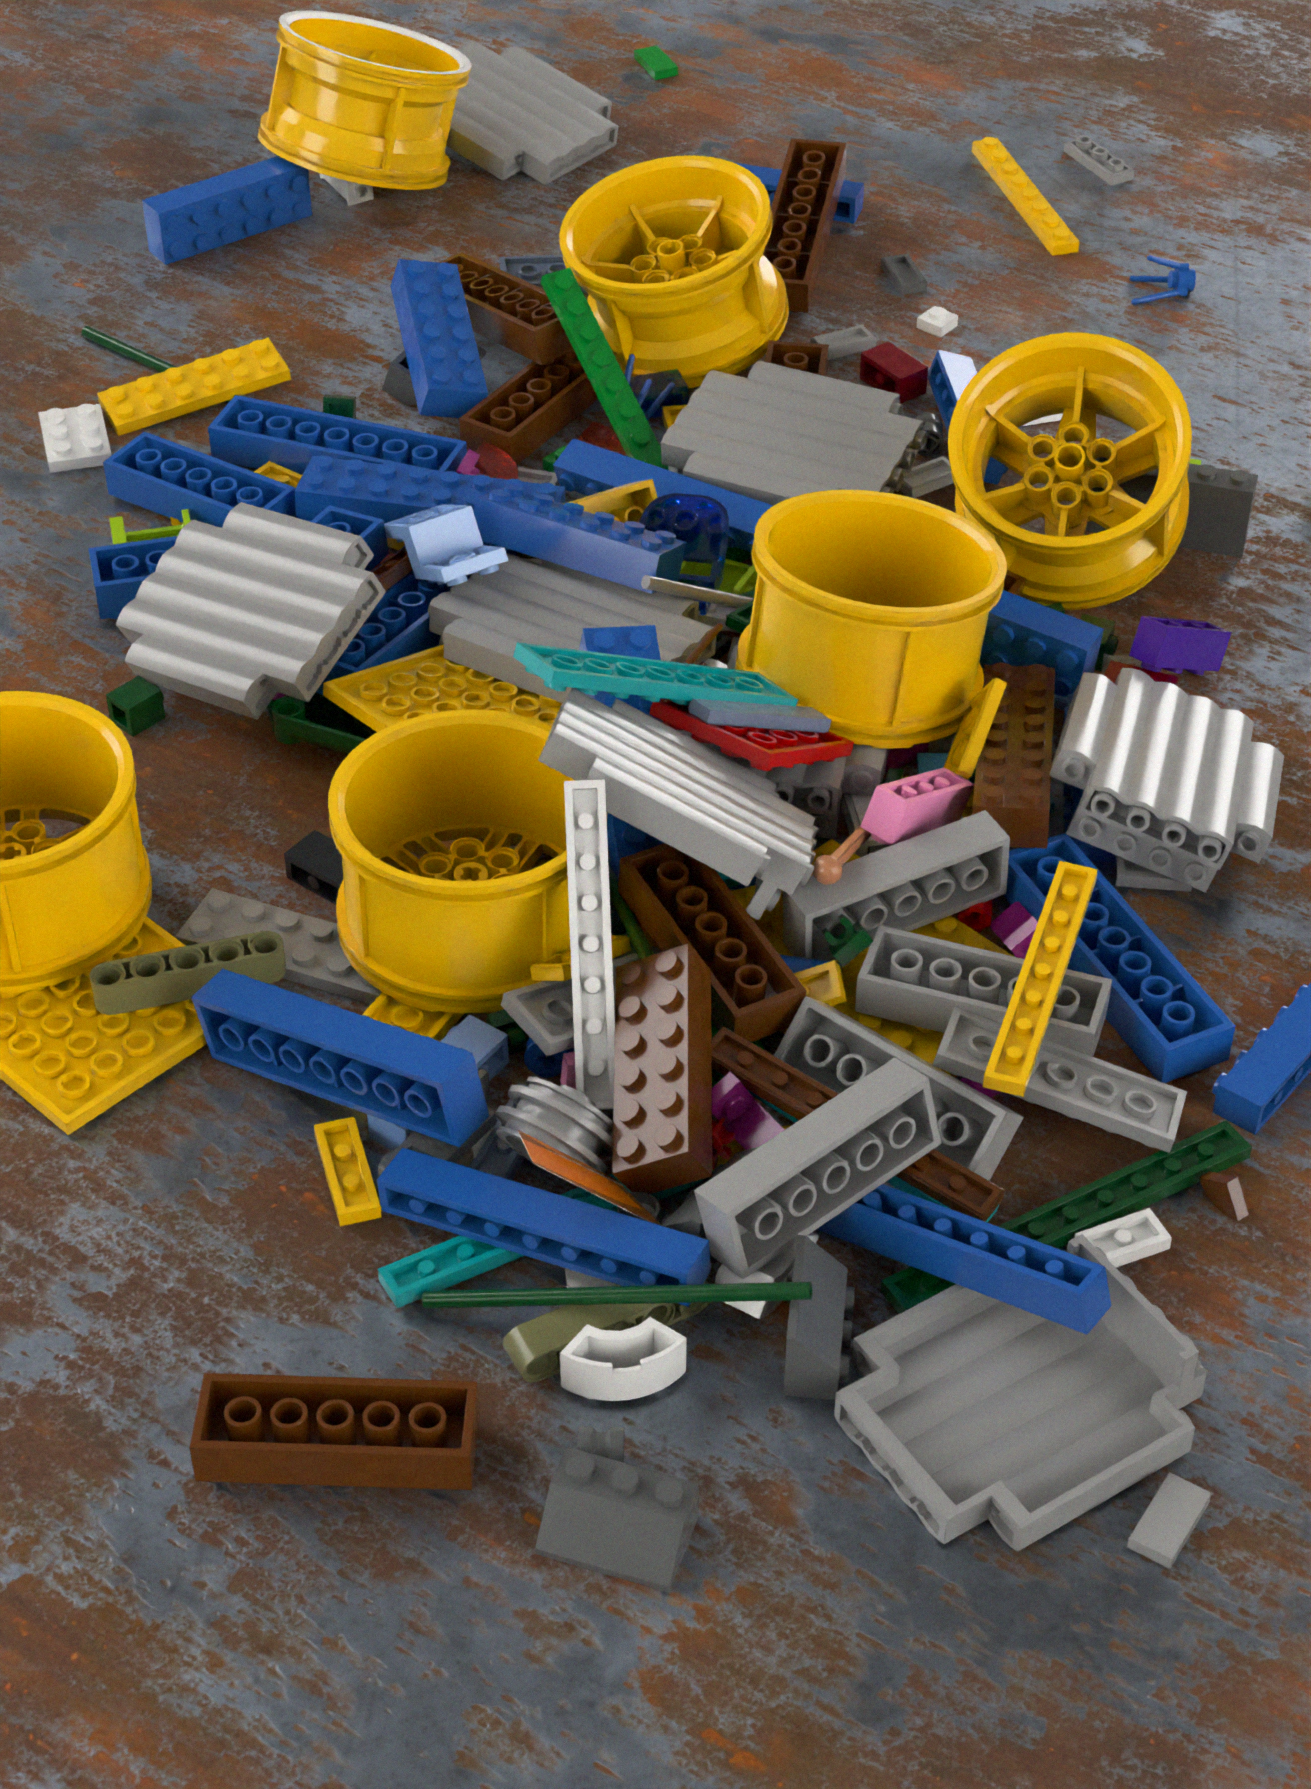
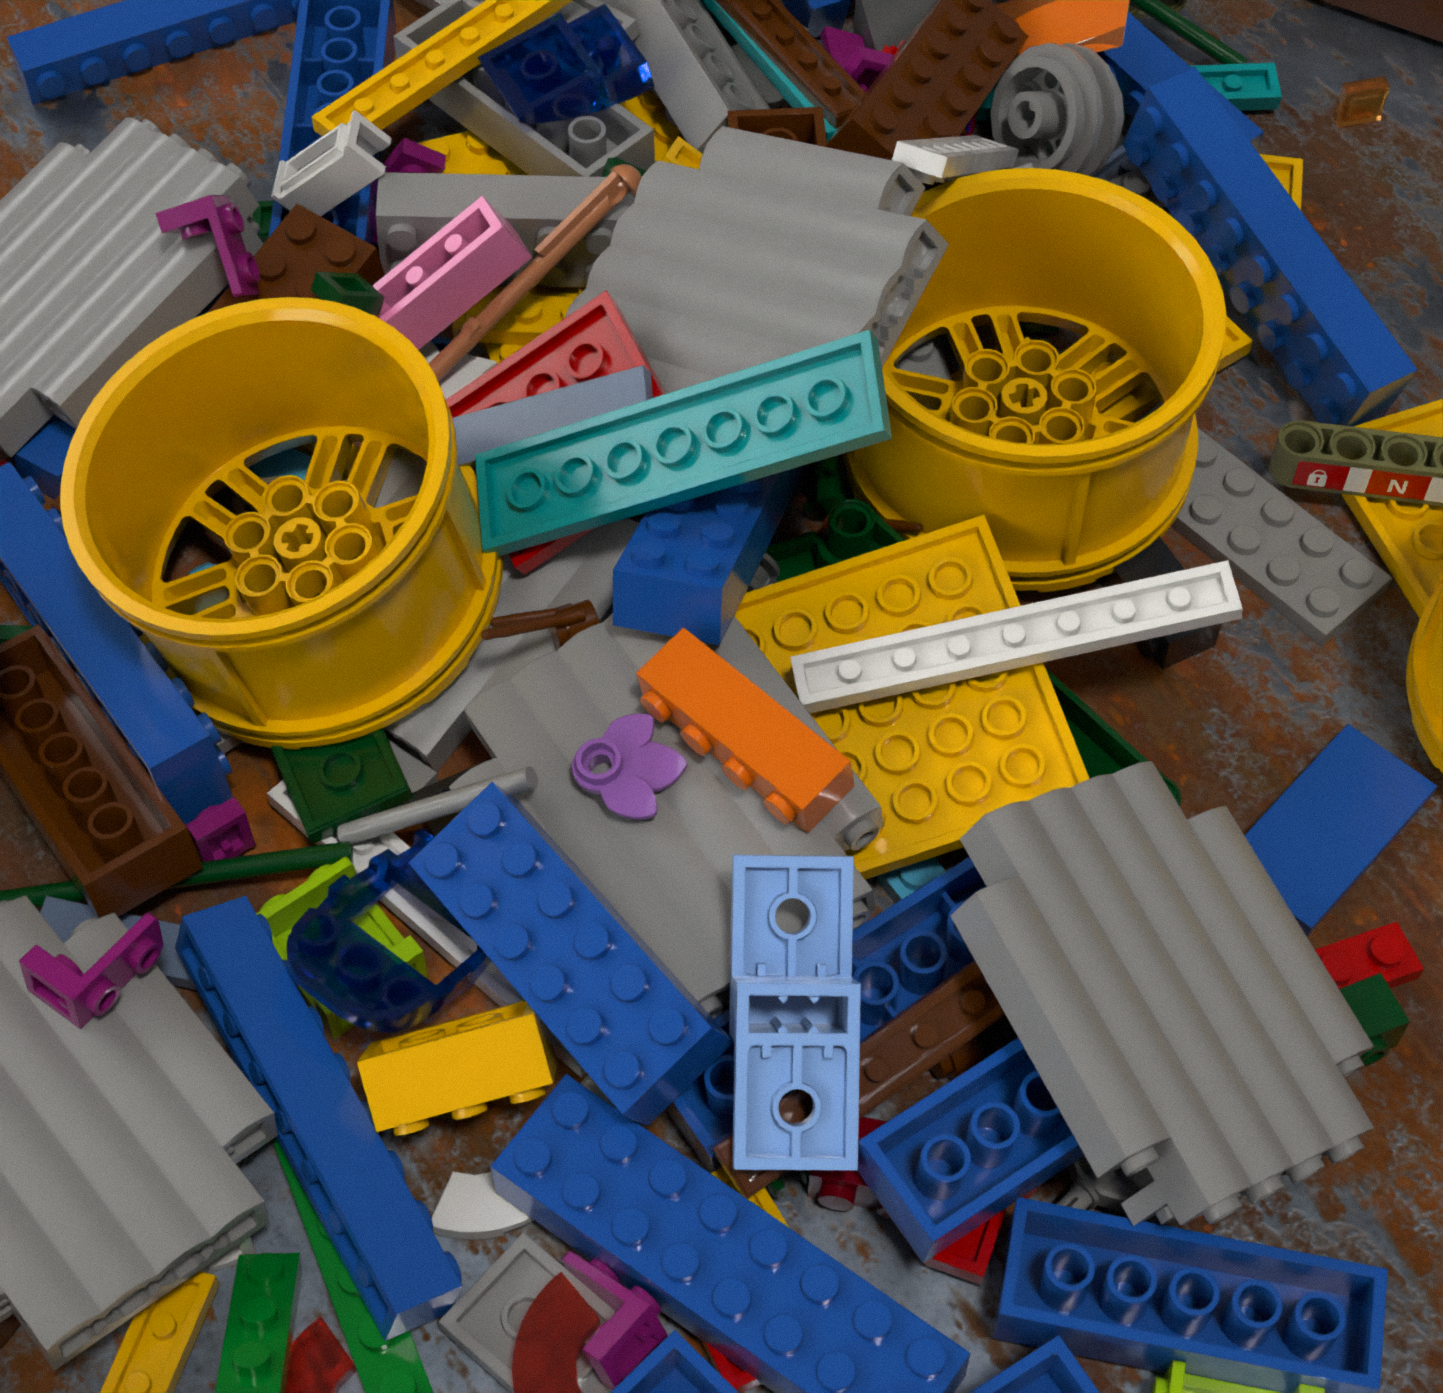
camera: 155 degrees left, 15 degrees up
none -> magenta bracket [19,912,164,1030]
none -> magenta bracket [155,195,260,298]
none -> white window [271,110,392,216]
none -> dark green tile [311,272,384,315]
none -> clear blue slope [478,4,655,124]
none -> medium lavender plate [572,714,687,820]
none -> orange brick [636,627,855,834]
none -> white plate [790,560,1243,714]
none -> blue tile [1244,724,1438,937]
none -> red plate [1315,921,1424,989]
none -> clear orange tile [1332,76,1390,128]

